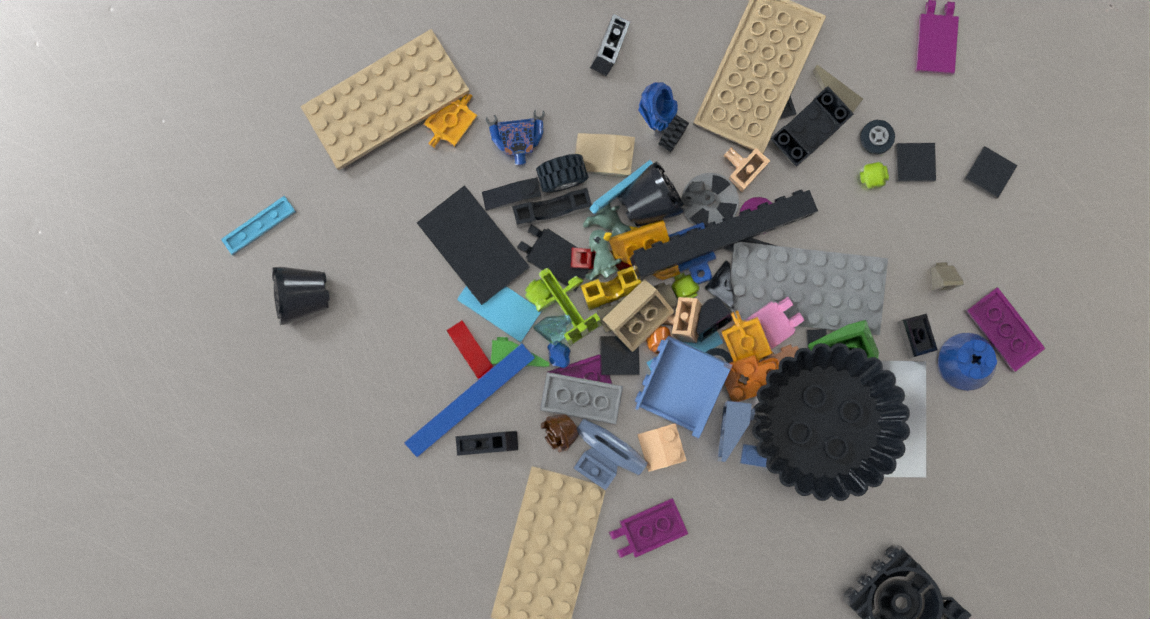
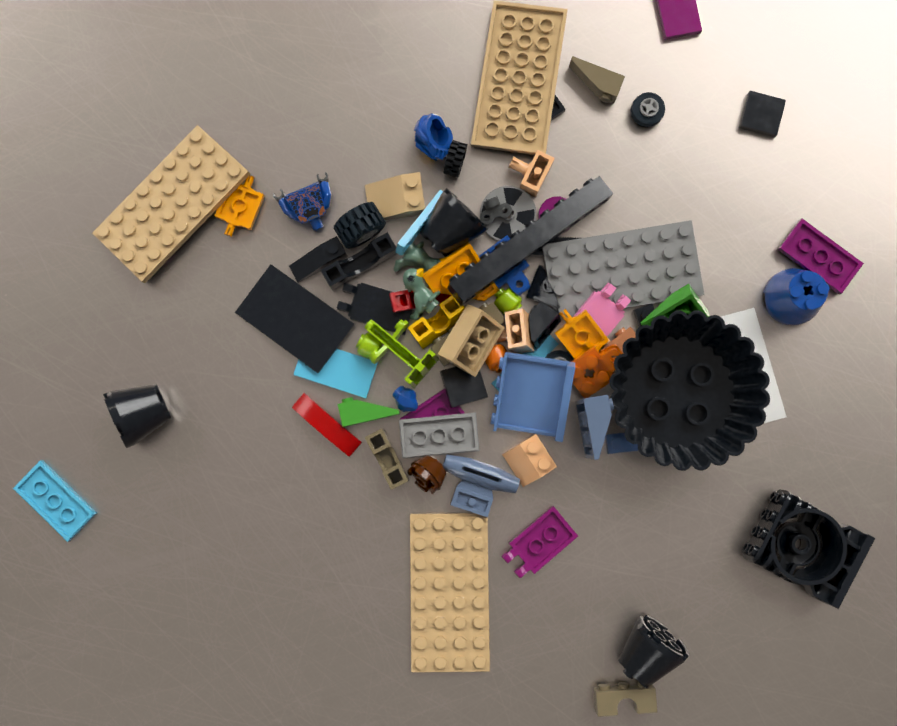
camera: 20 degrees left, 0 degrees up
medium azure tile [221,196,296,255] -> none
blue tile [404,343,535,457] -> none
black slope [455,431,519,456] -> none
clear light blue slope [533,315,572,345] -> none
slope [590,14,630,76] -> none
black slope [770,86,854,167] -> none
lime head [860,162,889,189] -> none
black tile [896,143,936,182] -> none
black slope [898,313,938,359] -> none
dark tan slope [930,262,964,291] -> none
none -> medium azure tile [13,460,97,542]
none -> dark tan arch [365,428,409,490]

